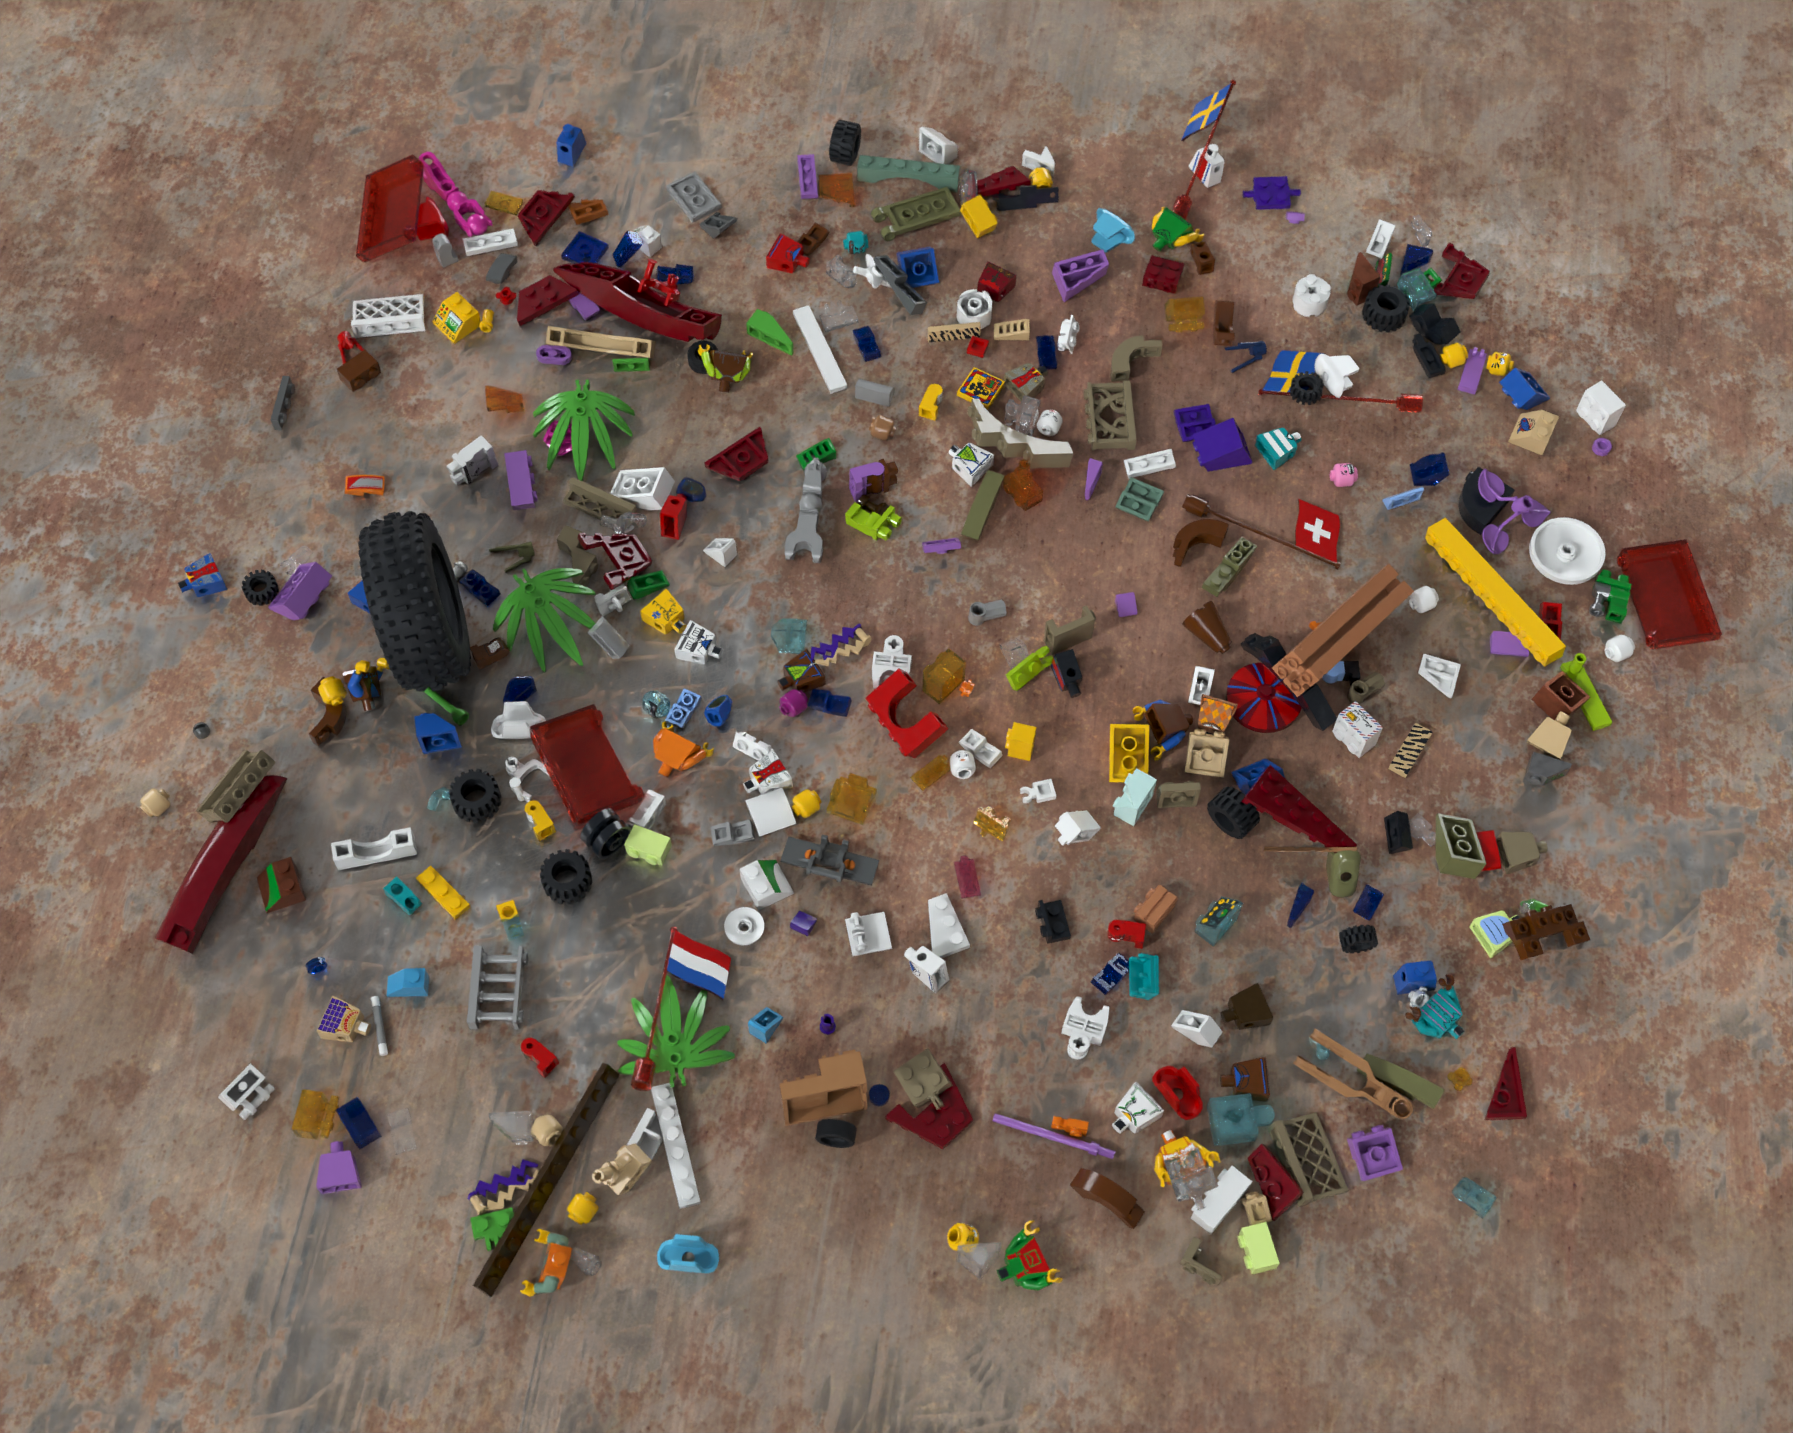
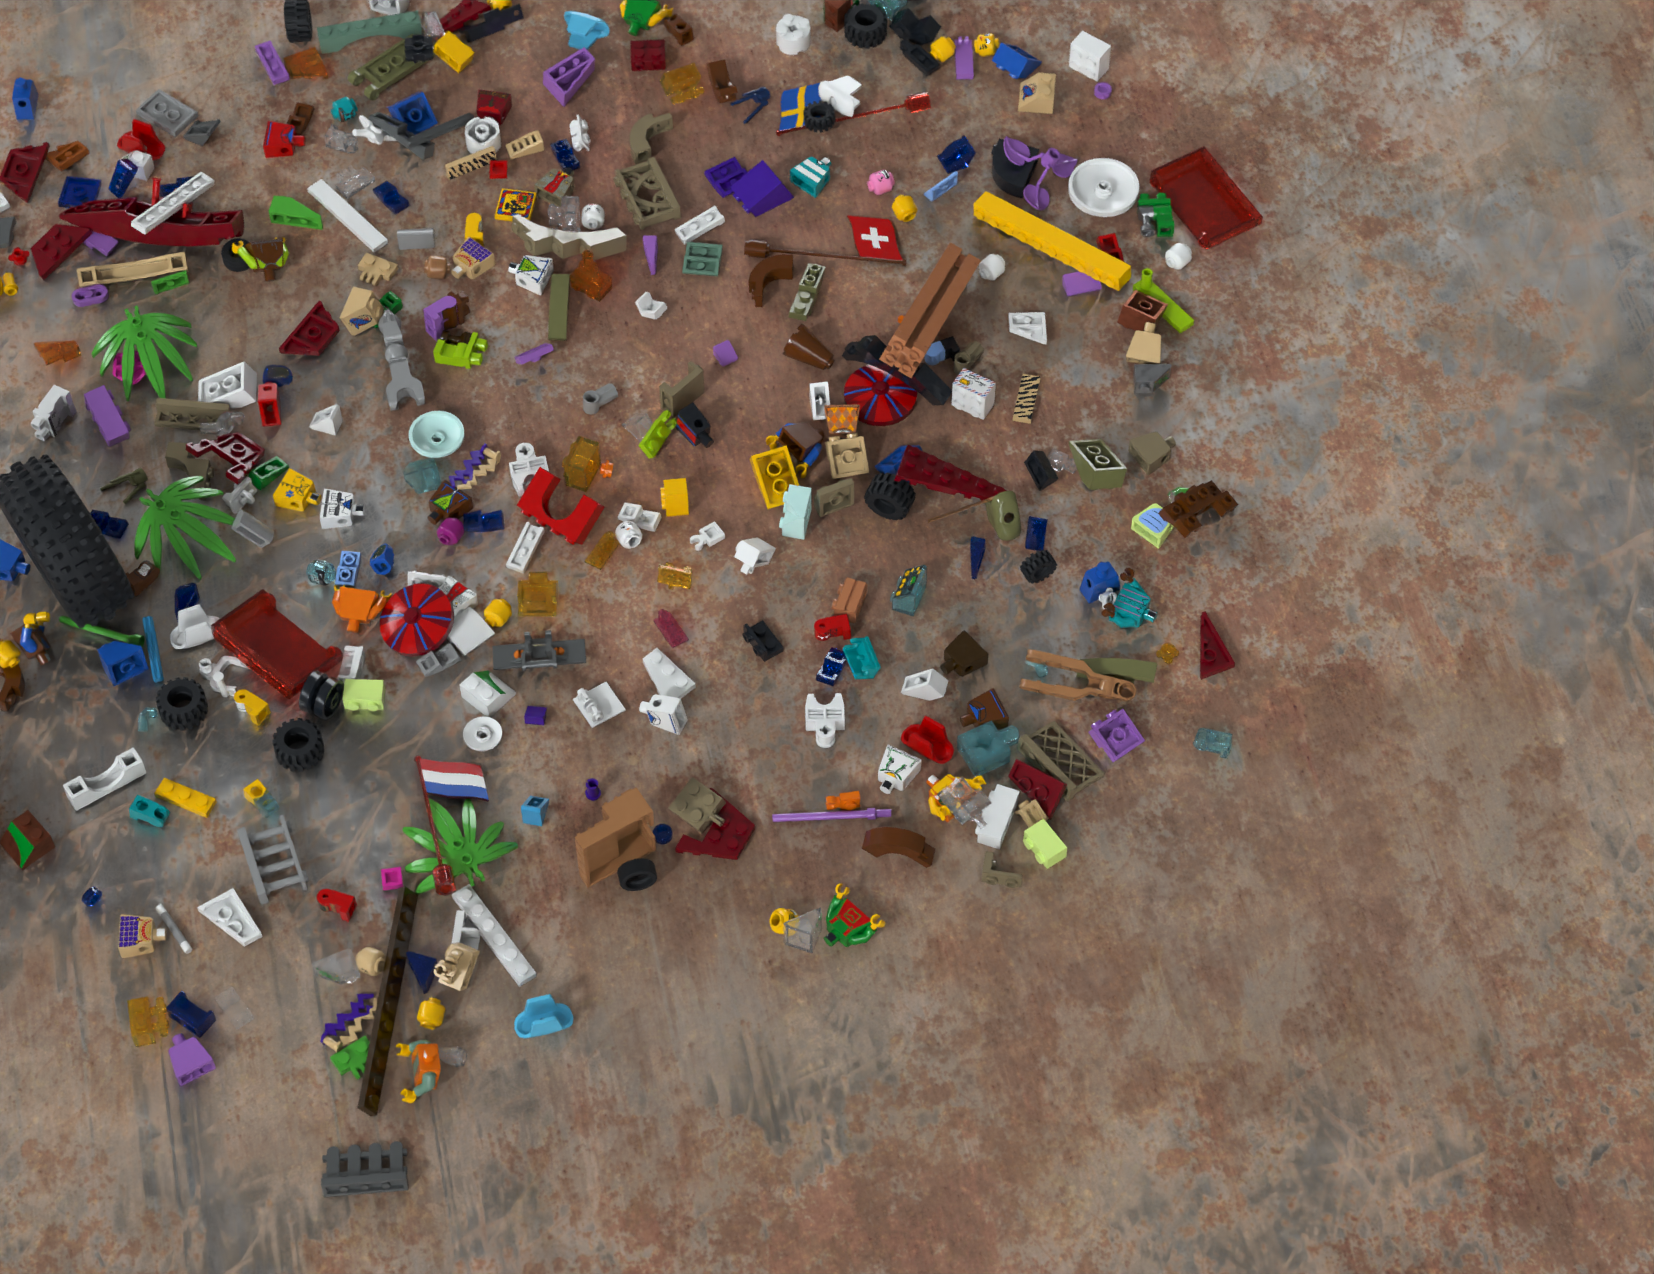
camera: 20 degrees left, 5 degrees down
white brick [218,1063,275,1120] -> none
dark azure slope [386,968,429,997] -> none
red slope [1476,830,1501,871] -> none
none -> red piece [117,119,165,160]
none -> white tile [131,172,215,234]
none -> dark azure axle [142,616,164,683]
none -> white wing [197,888,262,947]
none -> dark grey fence [321,1141,408,1197]
none -> tan slope [340,287,384,336]
none -> tan hinge [358,253,398,286]
none -> dish [380,584,454,657]
none -> dark pink plate [381,867,403,891]
none -> black piece [405,34,433,63]
none -> dark grey axle [405,112,474,149]
none -> clear blue slope [406,951,437,994]
none -> light aqua dish [409,411,465,458]
none -> tan torso [451,237,495,279]
none -> white hinge [506,522,545,574]
none -> white bracket [635,292,668,319]
none -> yellow head [892,195,918,222]

